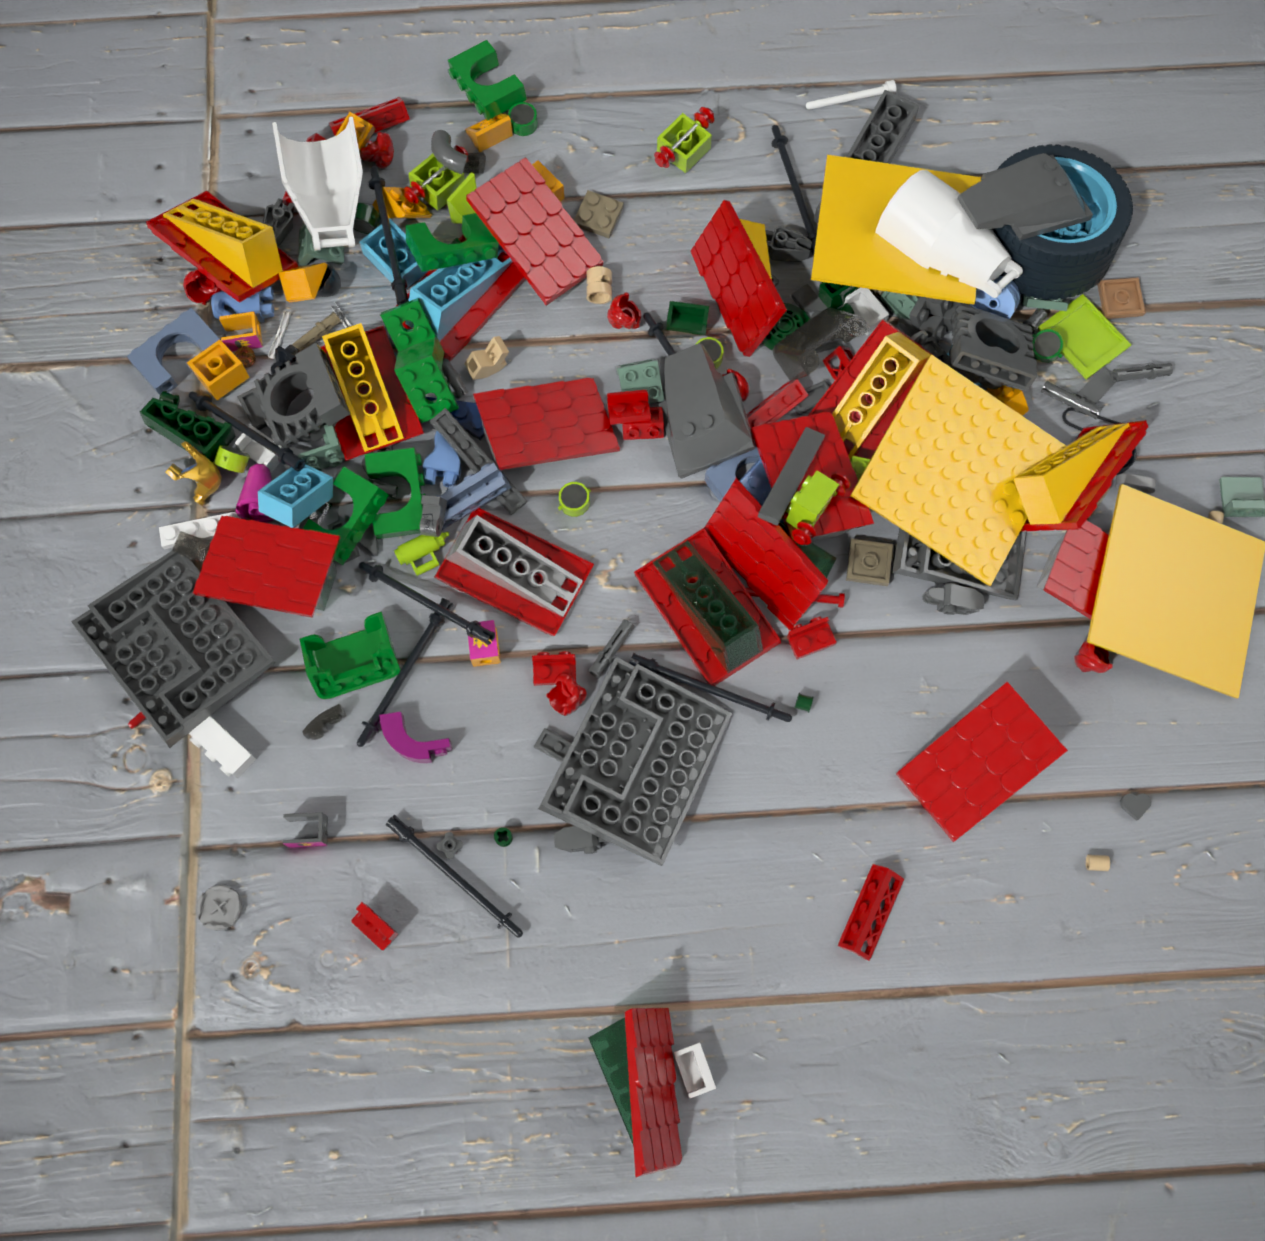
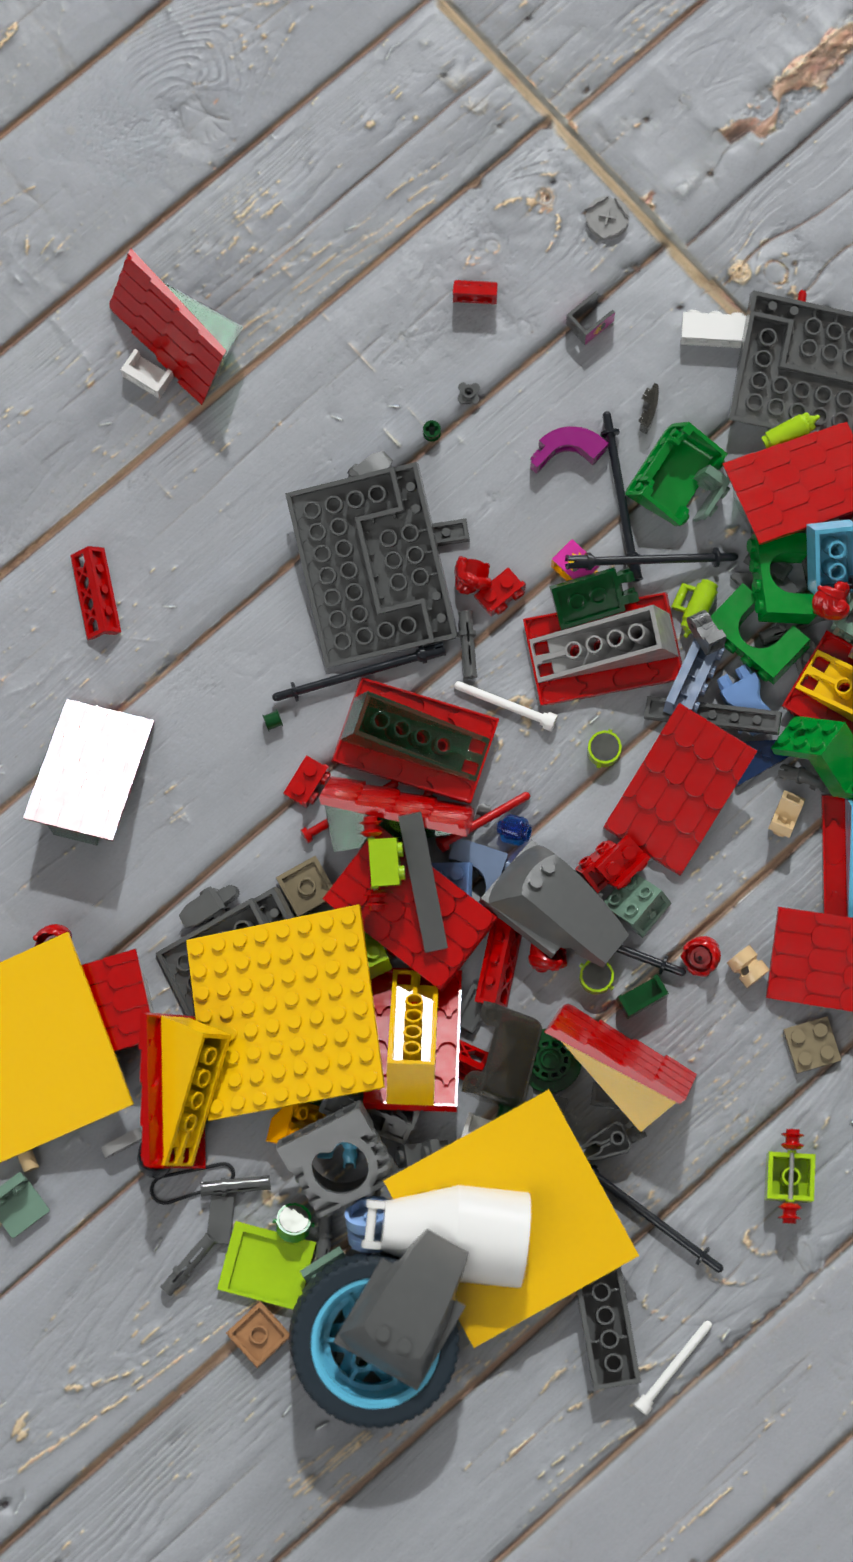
camera: 145 degrees right, 5 degrees up
black bar [386,815,523,938] -> none
none -> red bar [436,792,531,852]
none -> white piece [454,681,558,732]
none -> dark grey hand [473,804,491,821]
none -> clear blue head [497,814,532,846]
none -> dark green tile [549,567,640,630]
none -> sand green bracket [693,465,730,522]
none -> lime piece [761,412,820,448]
none -> red hair [812,581,850,620]

